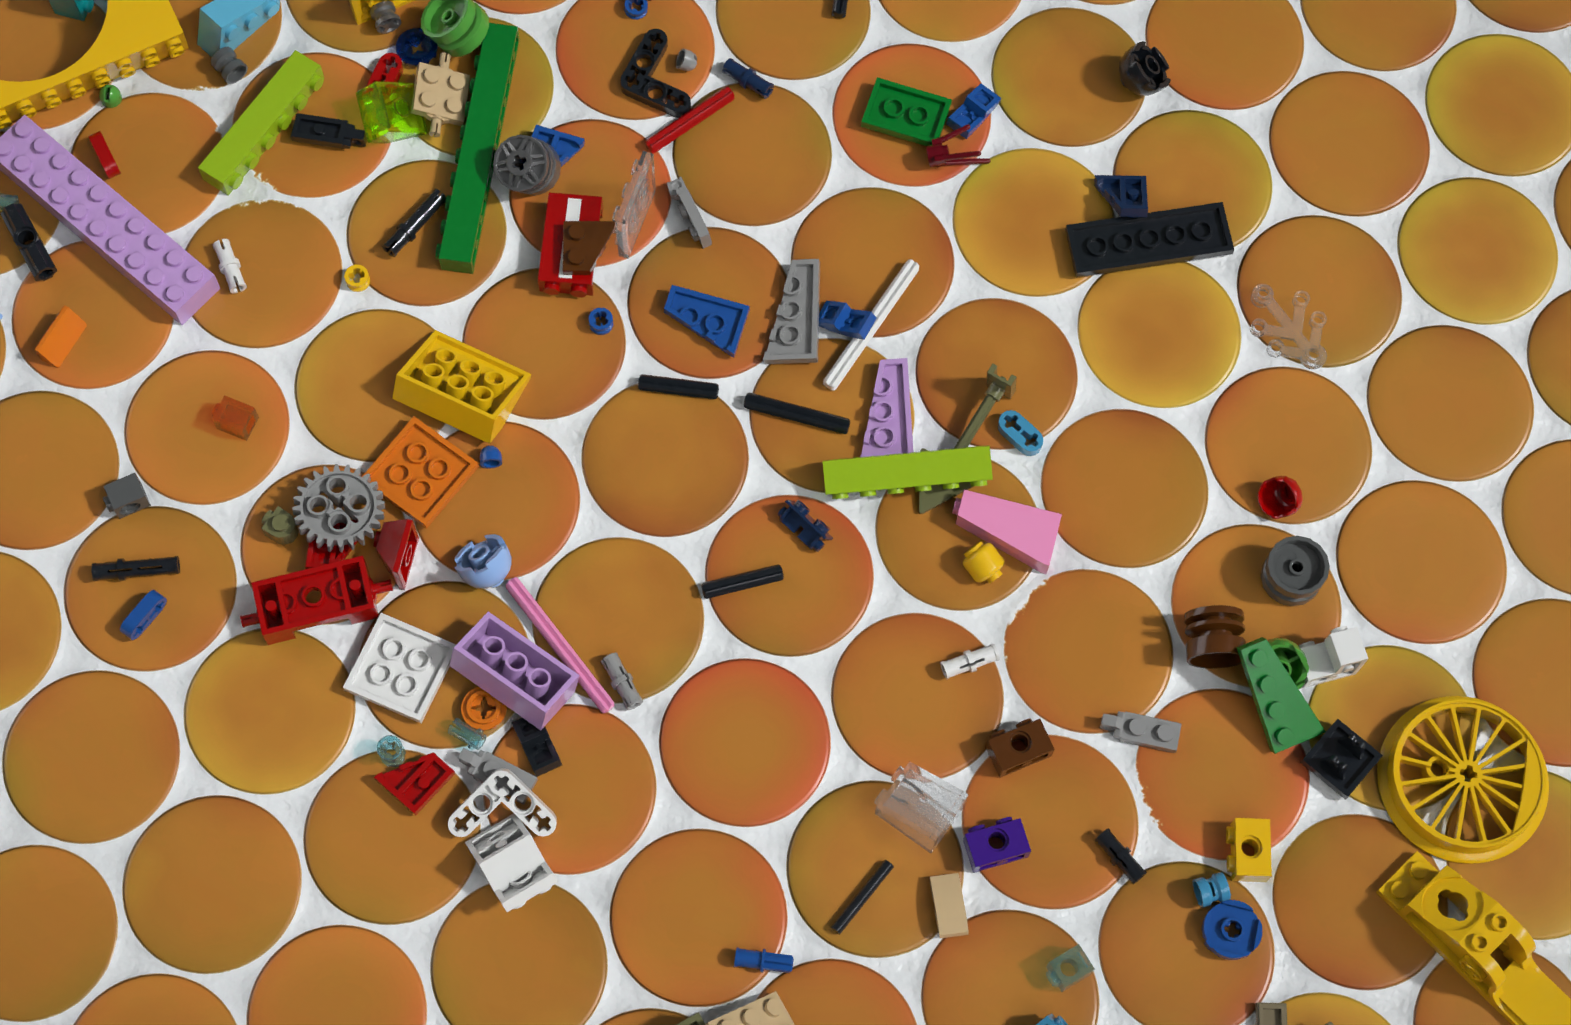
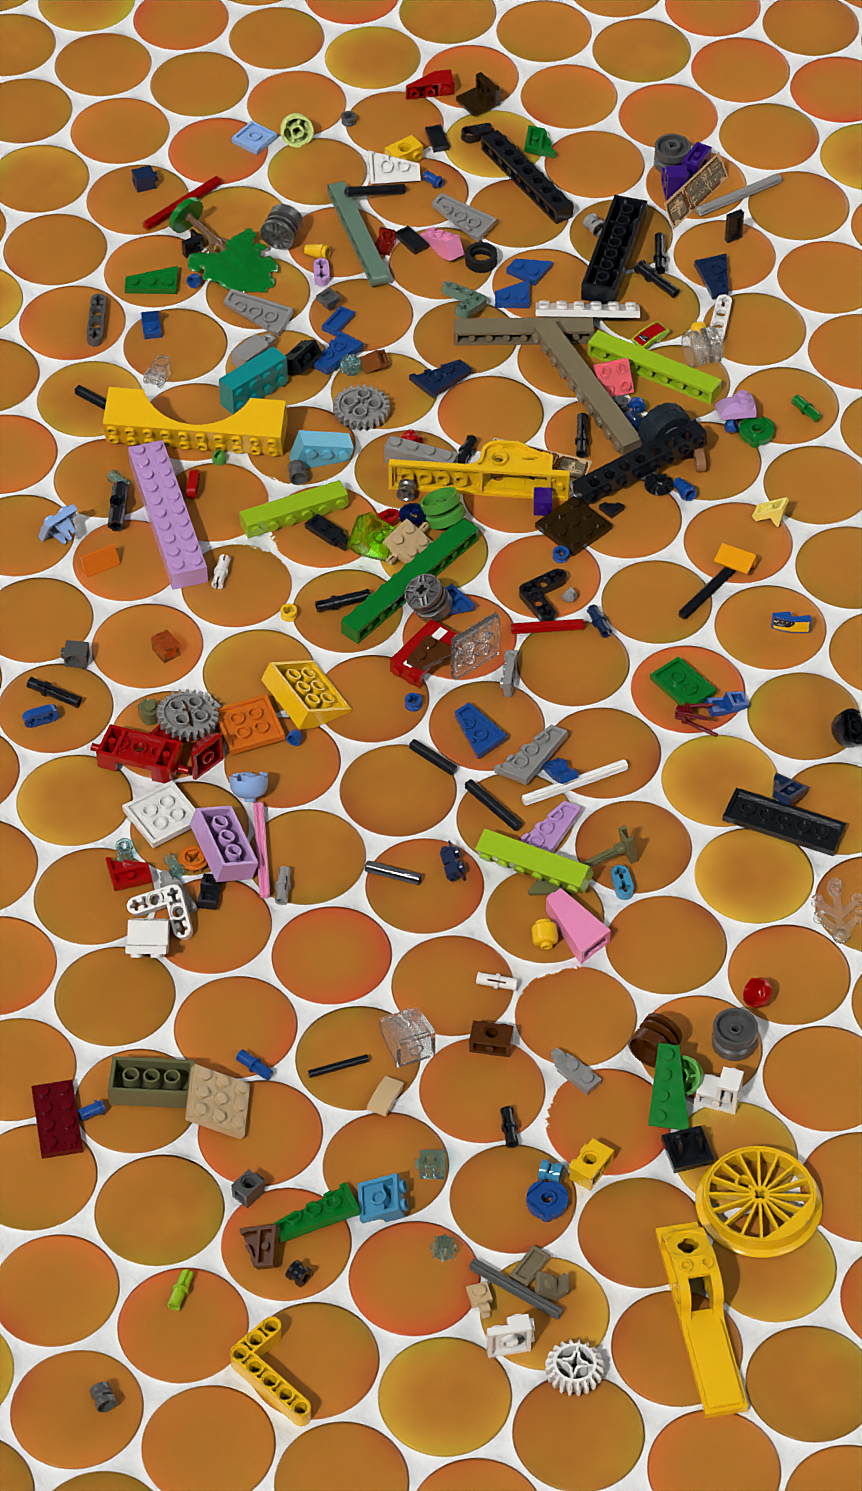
camera: 35 degrees right, 20 degrees down
dark purple brick [963,817,1031,873] -> none

